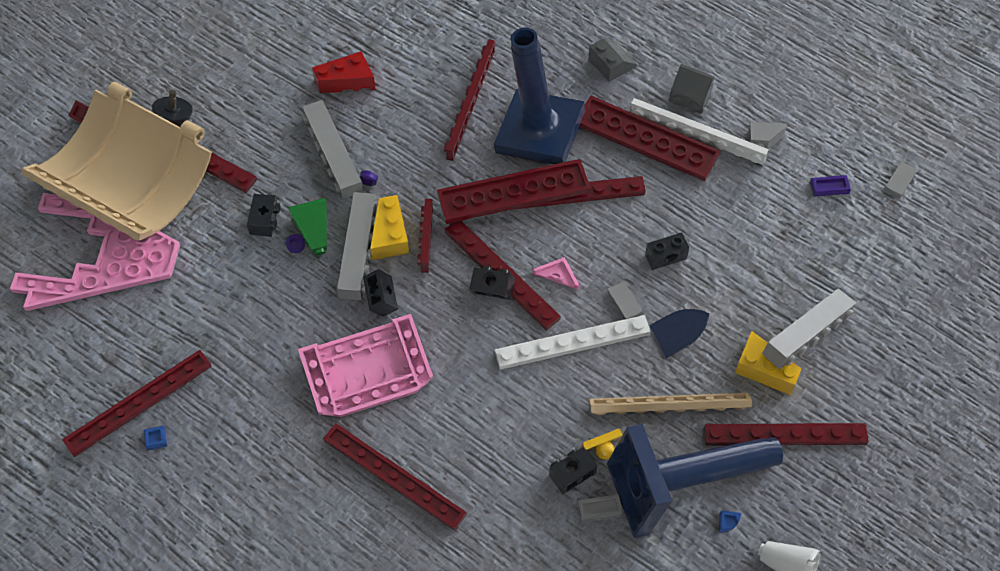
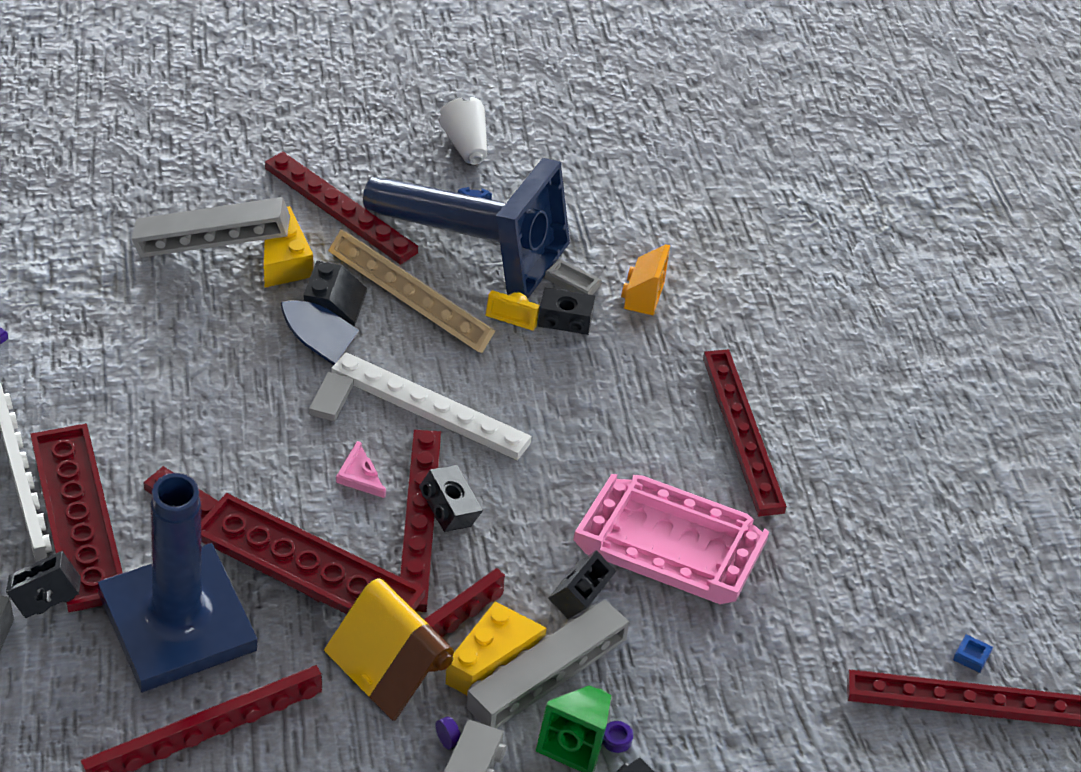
camera: 140 degrees left, 15 degrees down
black brick [645,232,689,270] -> none
none -> black brick [6,551,81,619]
none -> black slope [304,261,367,326]
none -> yellow door [324,579,454,721]
none -> light orange slope [621,244,670,316]

